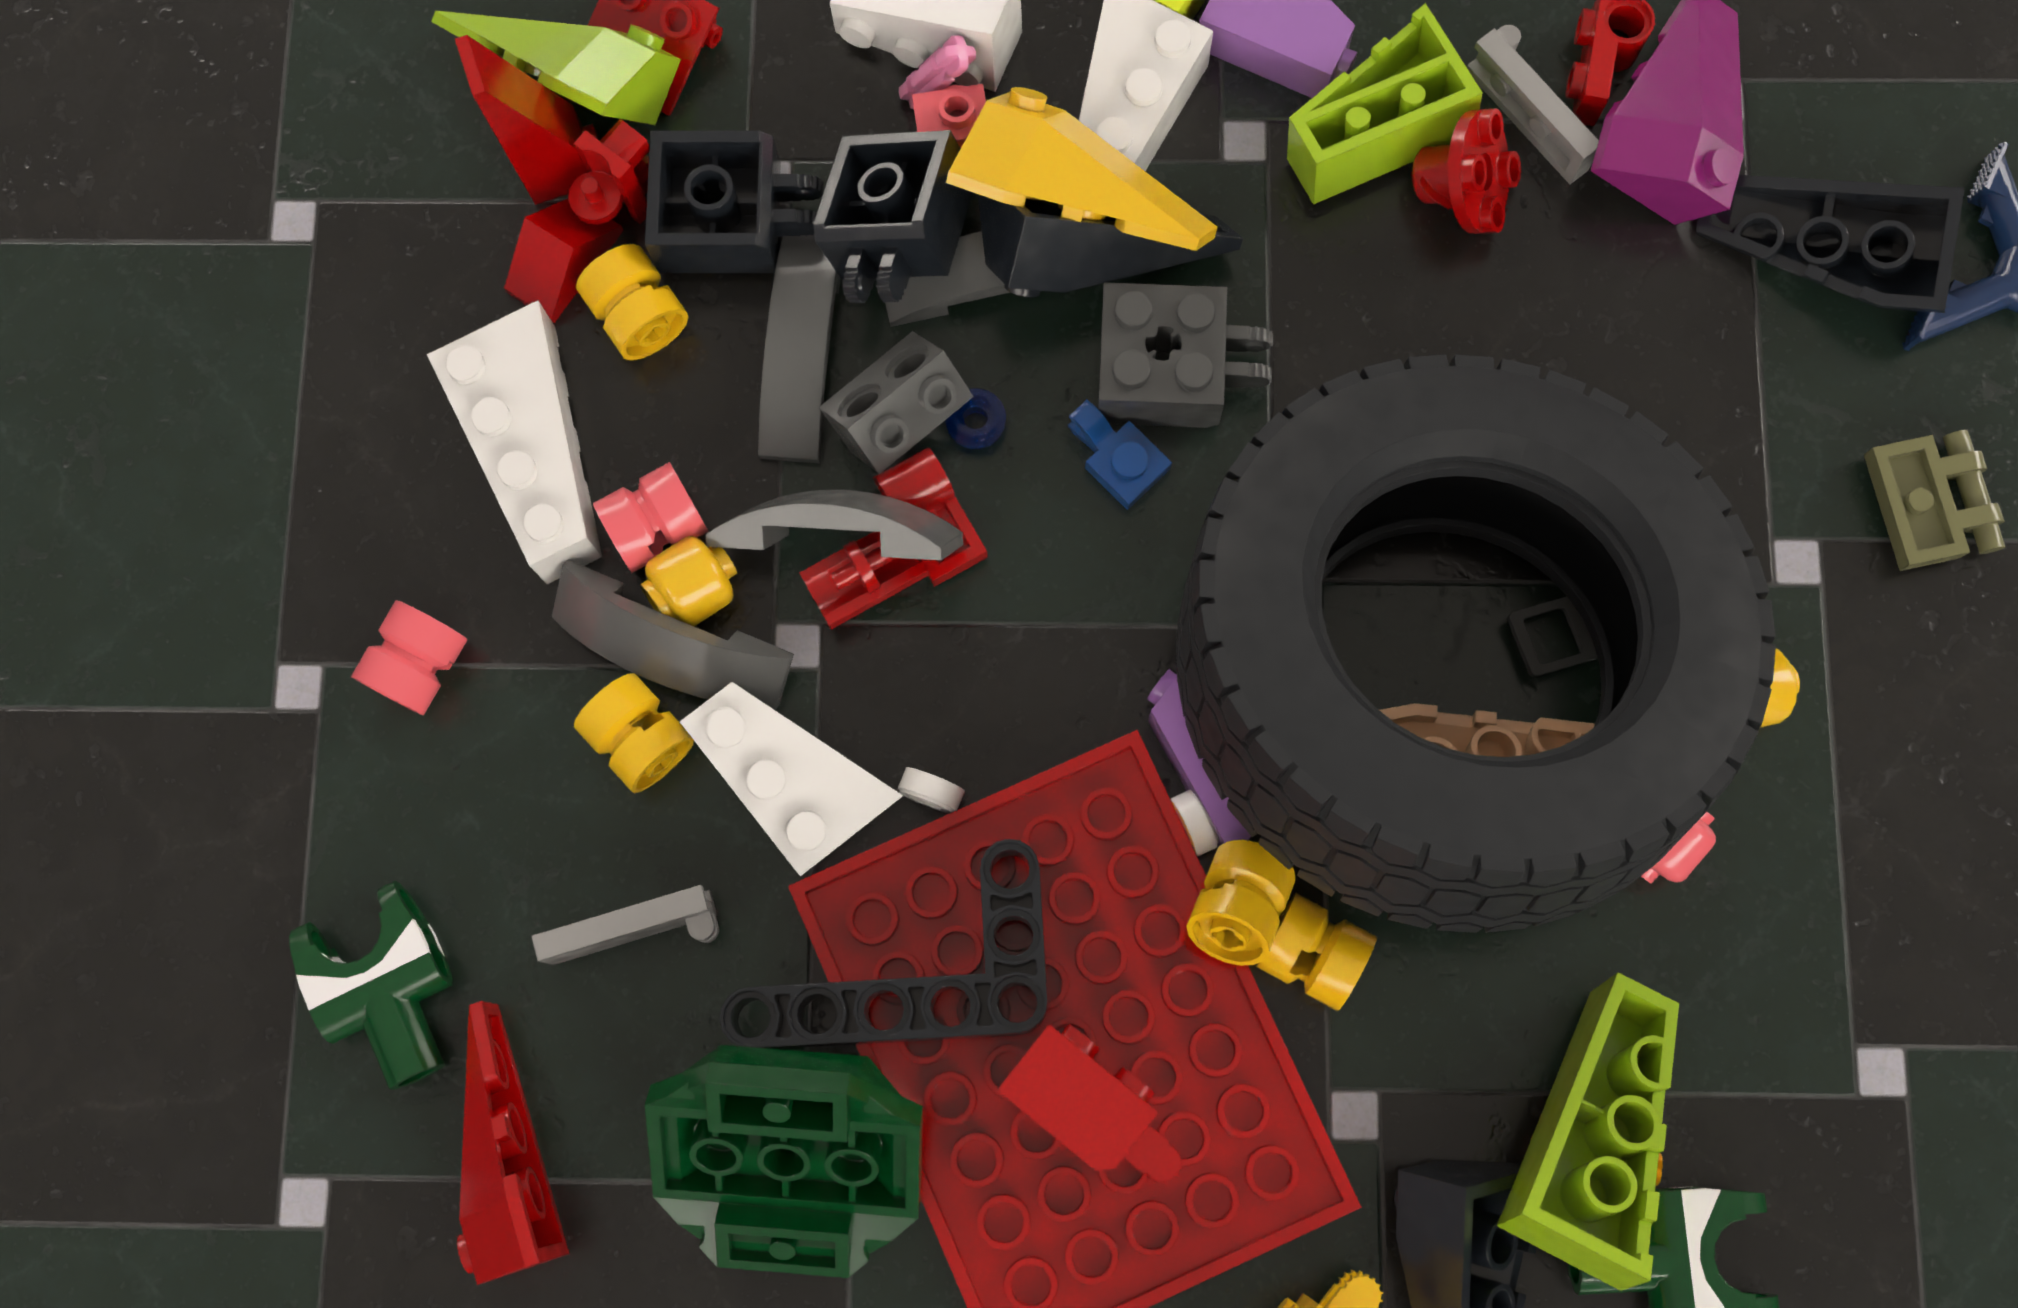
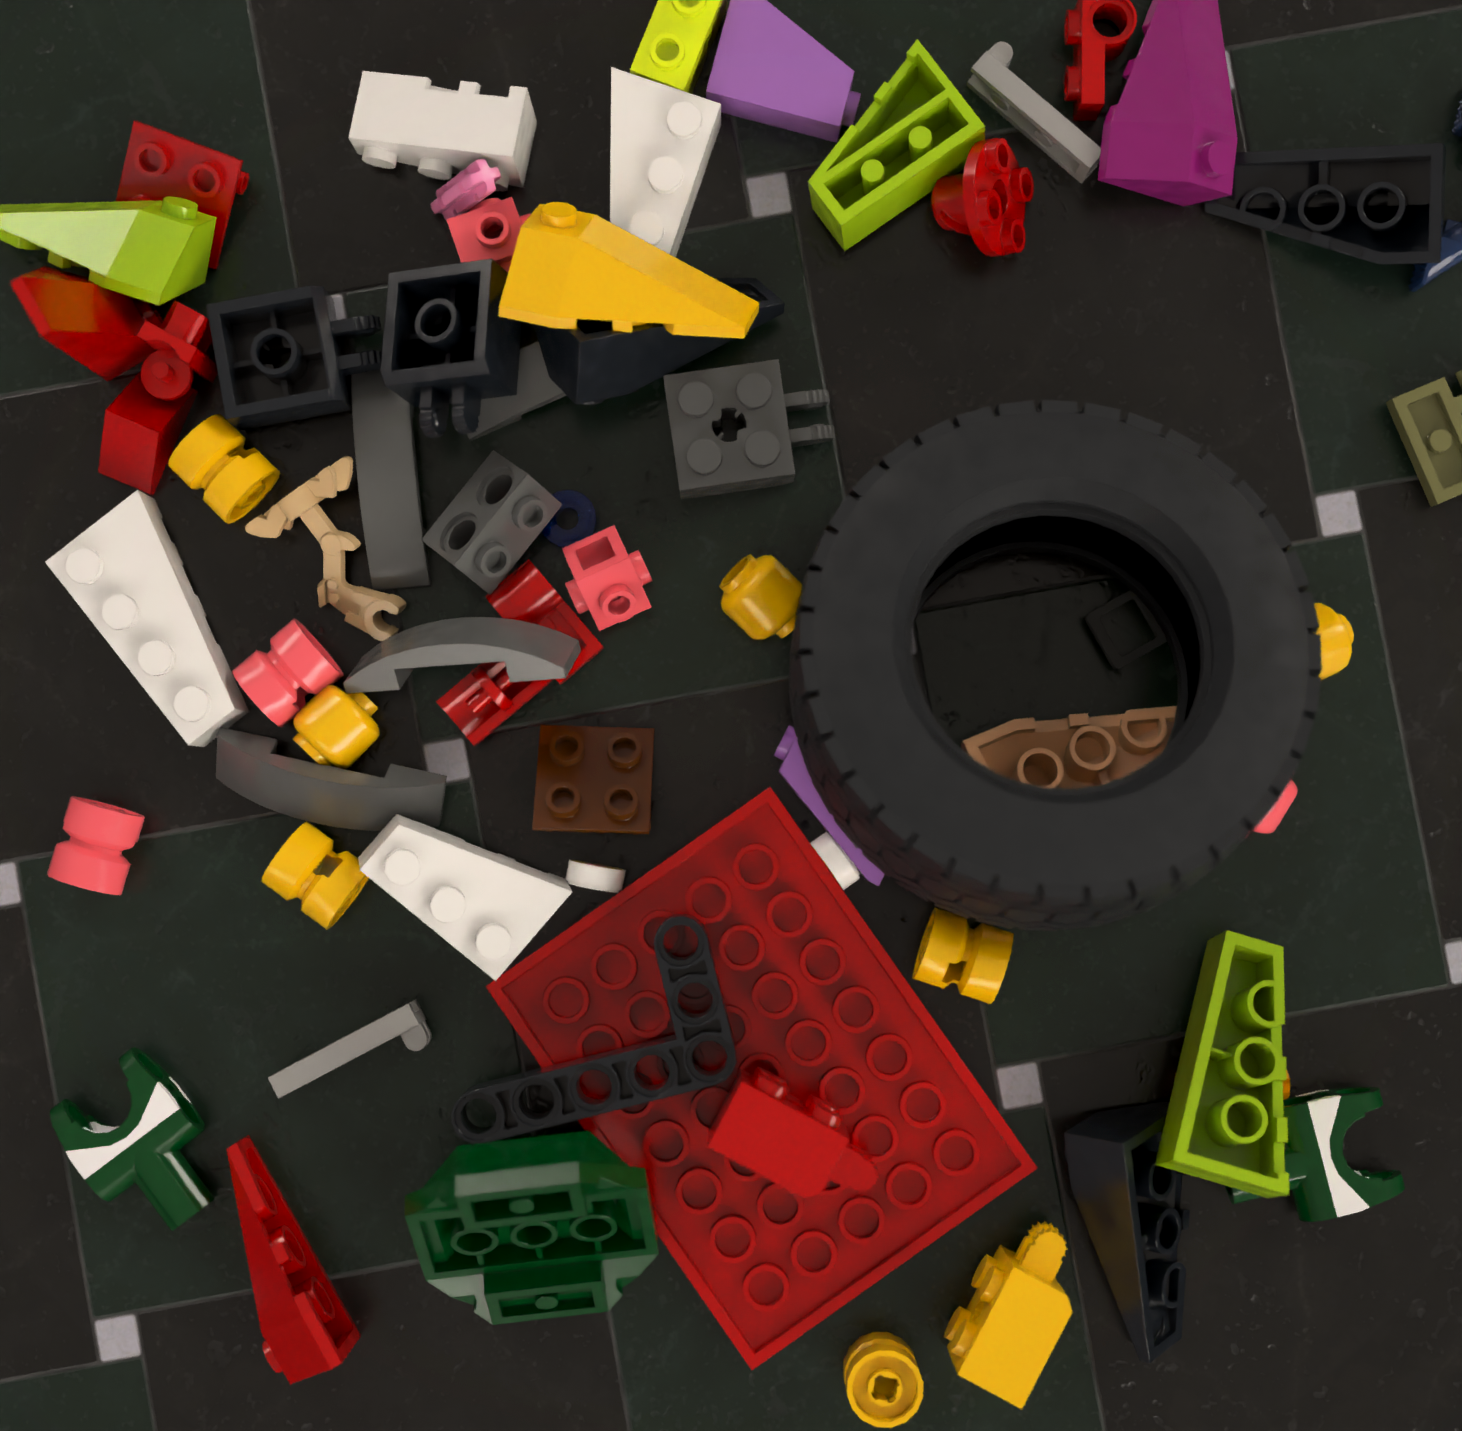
camera: 15 degrees left, 10 degrees up
blue plate [1068,399,1172,510] -> none
yellow wheel [1187,840,1296,966] -> none
none -> tan piece [245,456,407,641]
none -> reddish brown hinge [532,725,655,835]
none -> coral brick [562,525,652,631]
none -> yellow head [719,554,803,640]

